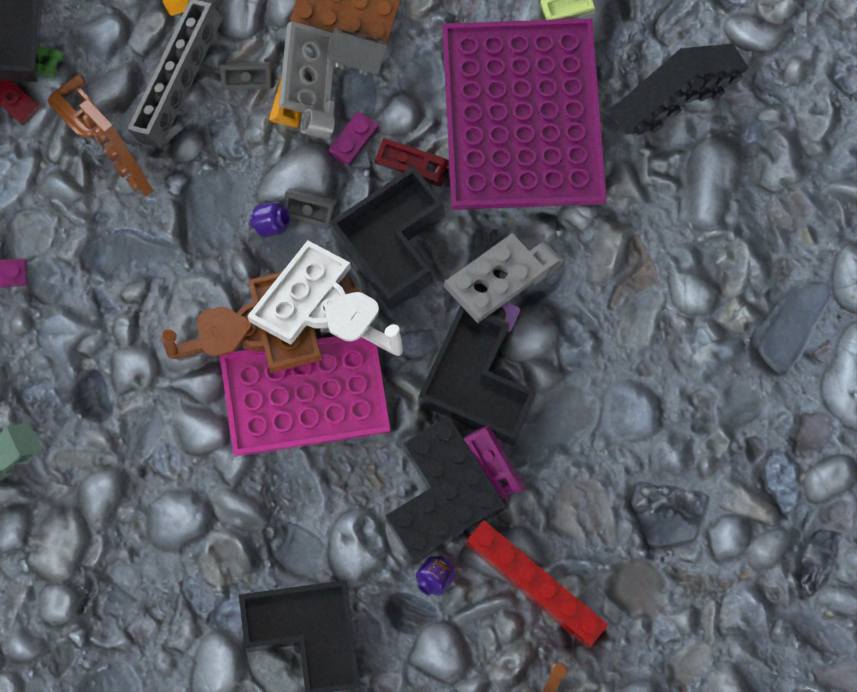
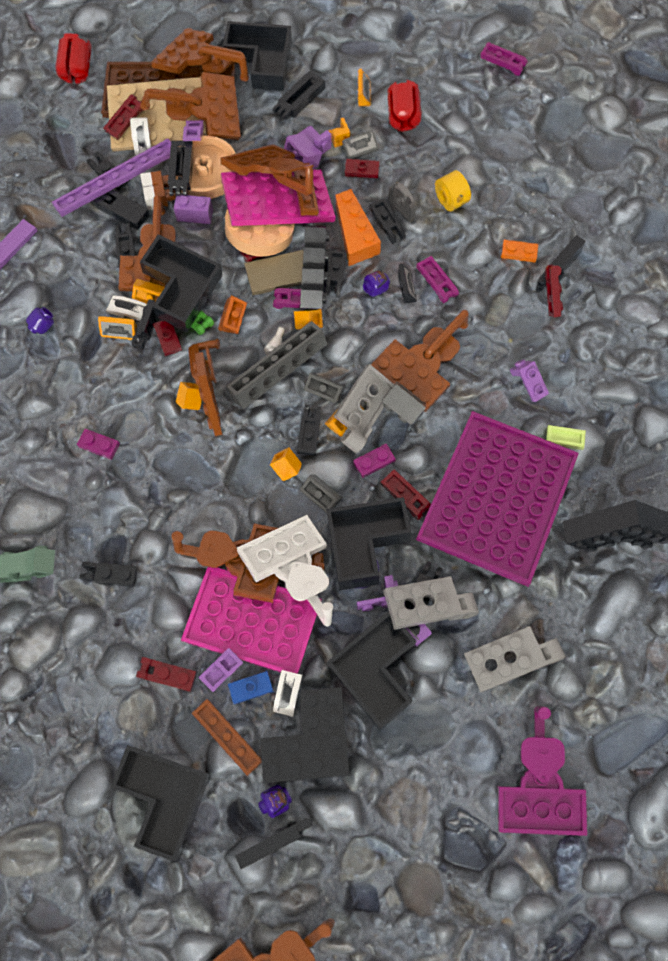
camera: 30 degrees right, 5 degrees down
dark purple head [250,202,290,237] -> none
magenta plate [464,425,525,500] -> none
red brick [466,521,608,649] -> none
none -> black hinge [79,562,138,587]
none -> dark red plate [135,657,197,692]
none -> light orange panel [176,382,202,410]
none -> dark orange tile [192,699,262,776]
none -> medium lavender slope [198,648,243,692]
none -> orange slope [218,295,247,334]
none -> blue plate [228,671,274,705]
none -> black hinge [235,818,312,869]
none -> white cone [264,327,285,354]
none -> light orange panel [270,447,302,481]
none -> white slope [273,670,302,717]
none -> black hinge [297,405,321,456]
none -> medium lavender bracket [356,575,398,612]
none -> light grey hinge [464,626,566,693]
none -> magenta plate [498,706,587,836]

